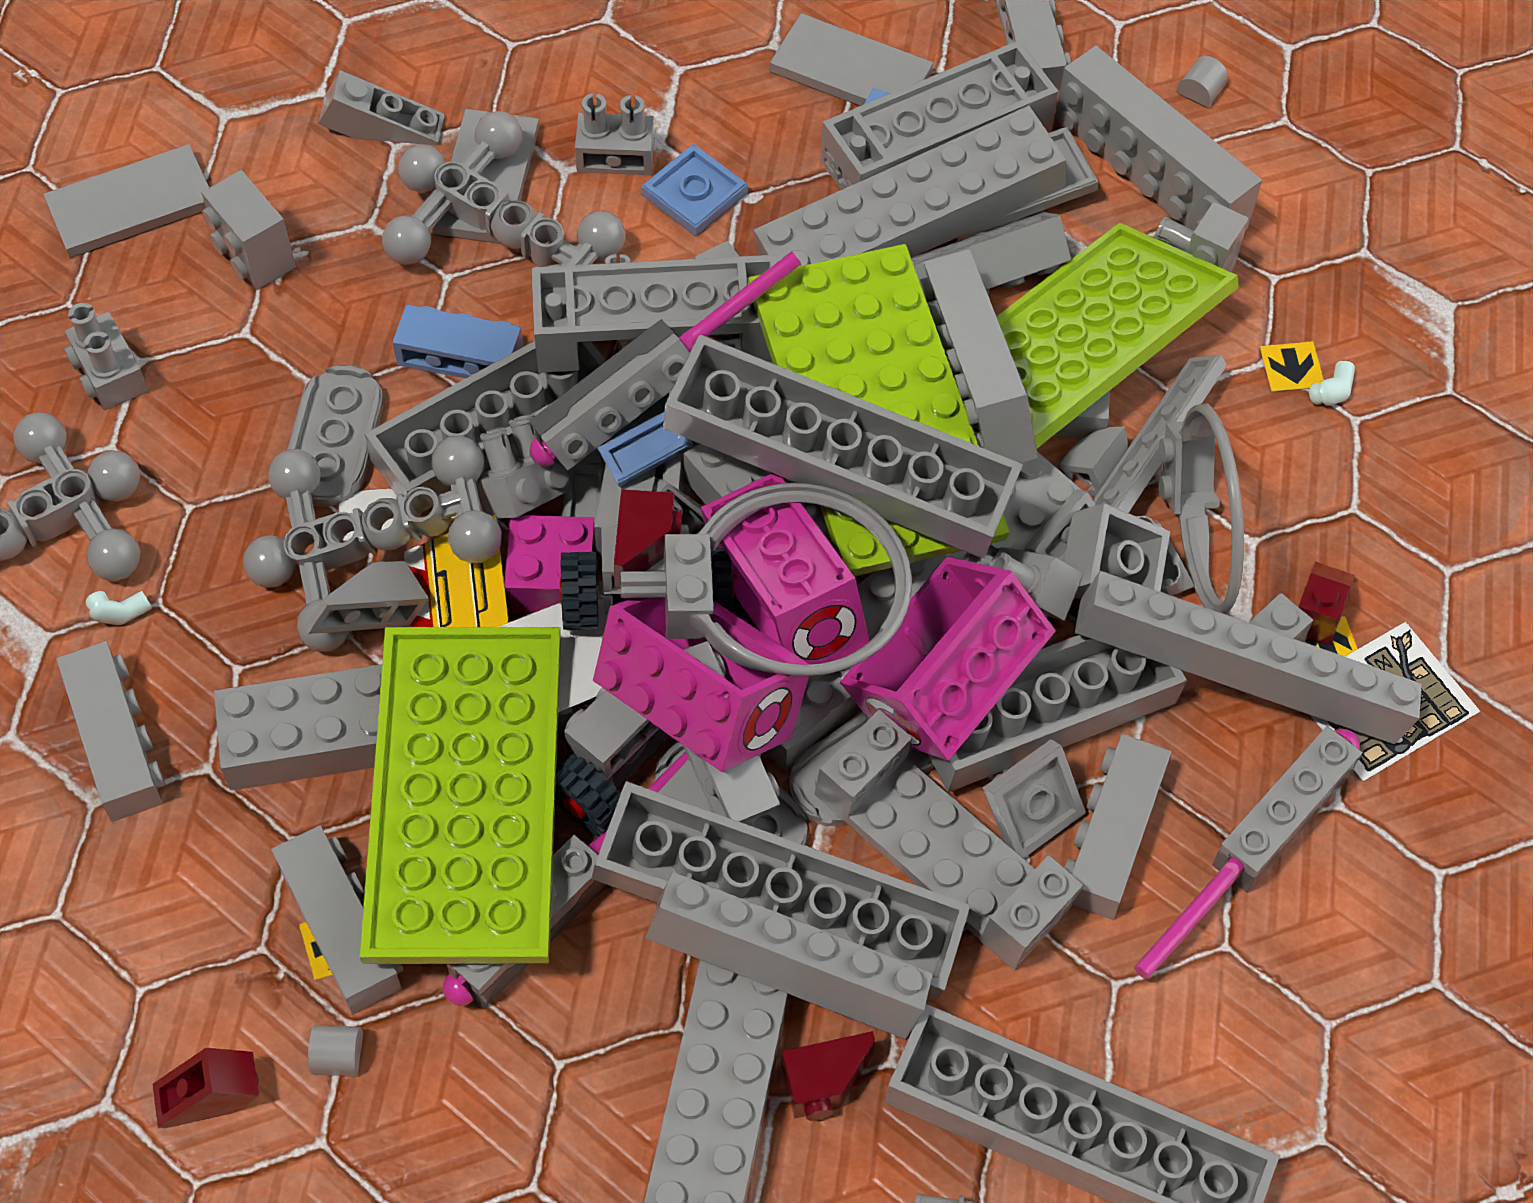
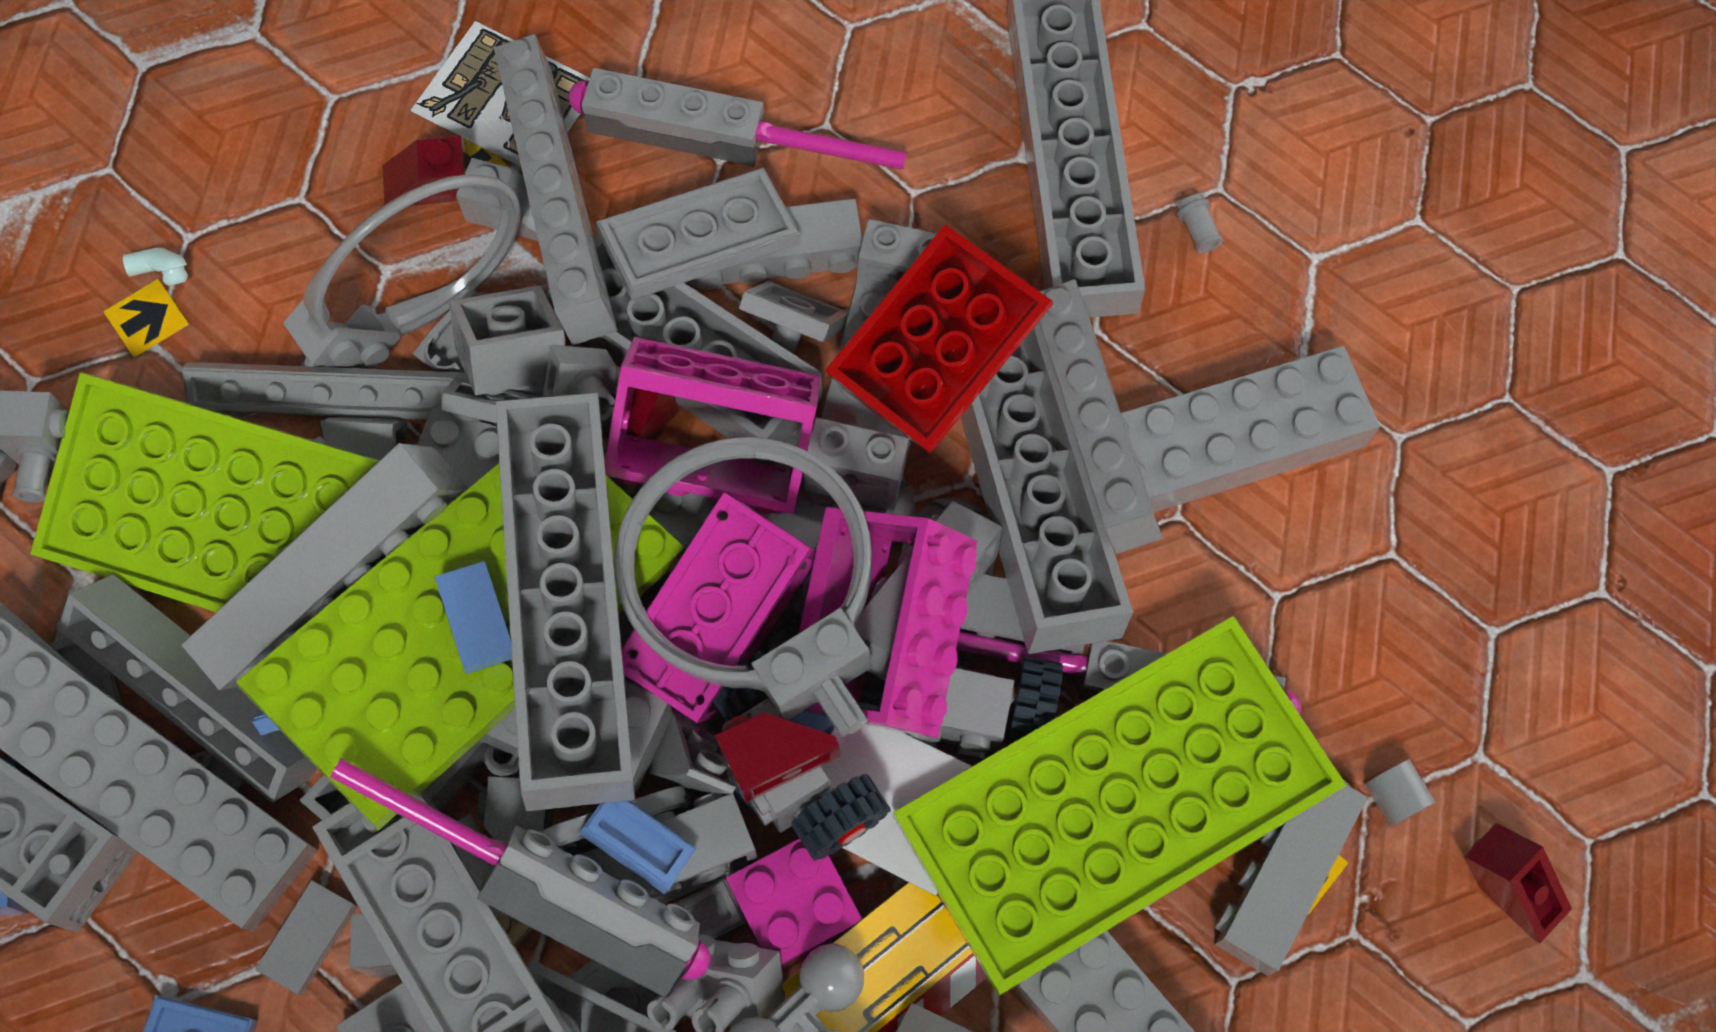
camera: 120 degrees left, 10 degrees up
dark red slope [781,1031,875,1121] -> none
none -> medium blue tile [435,561,512,674]
none -> light grey tile [596,168,800,300]
none -> red slope [825,224,1054,454]

